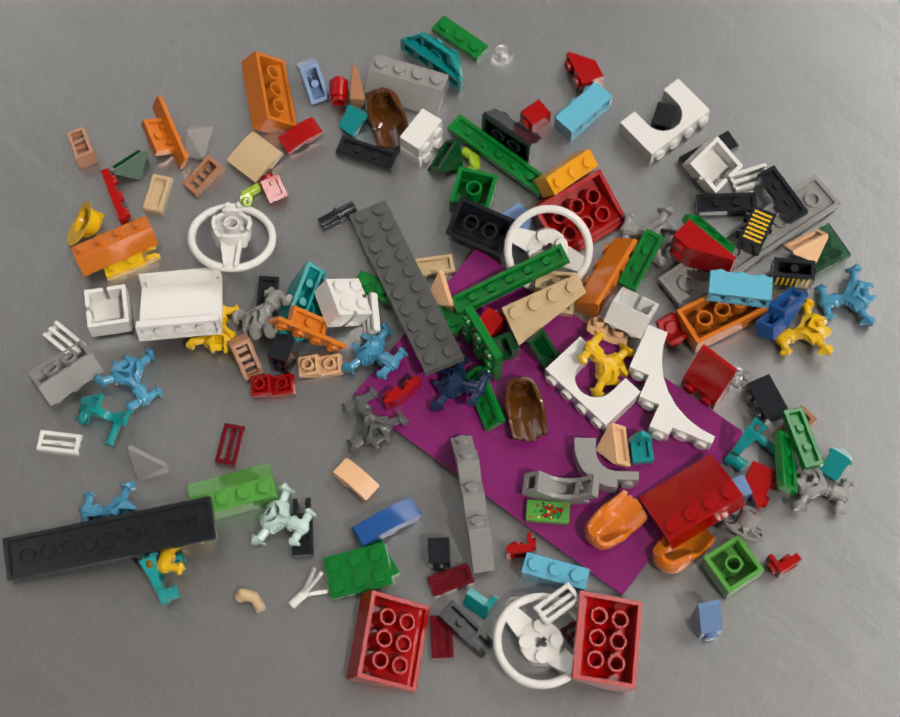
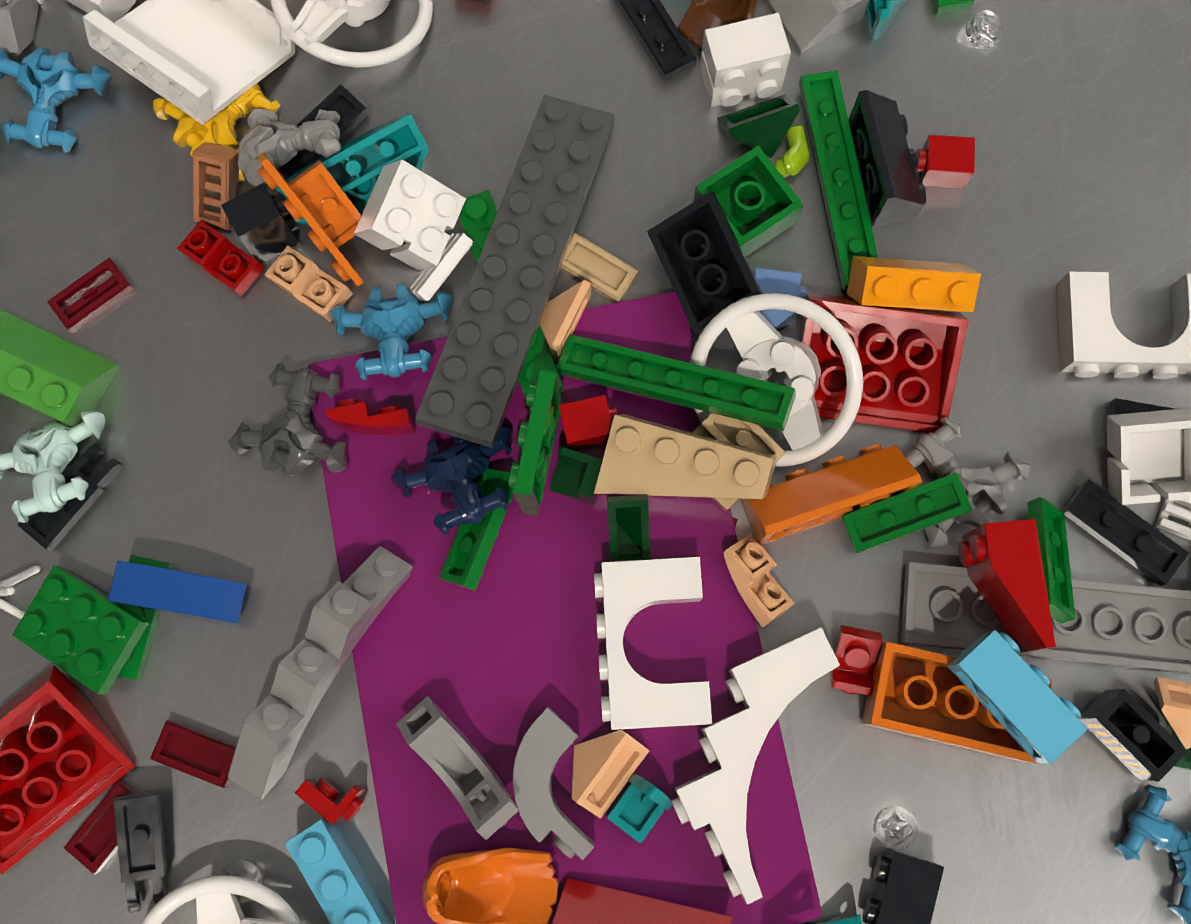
camera: 45 degrees right, 10 degrees up
black axle [318,201,357,229] -> none
light nougat slope [332,458,379,502] -> none
black brick [428,537,450,571] -> none
teal tile [462,588,500,620] -> none
reddish brown hair [504,376,548,442] -> none
bright green tile [526,499,570,525] -> none
medium azure brick [554,82,613,142] -> none
red slope [564,52,604,93] -> none
yellow piece [576,330,634,397] -> none
white piece [603,287,659,339] -> none
black brick [651,102,677,131] -> none
red slope [680,344,738,409] -> none
black brick [735,205,776,256] -> none
blue slope [755,286,808,341] -> none
yellow piece [774,298,833,356] -> none

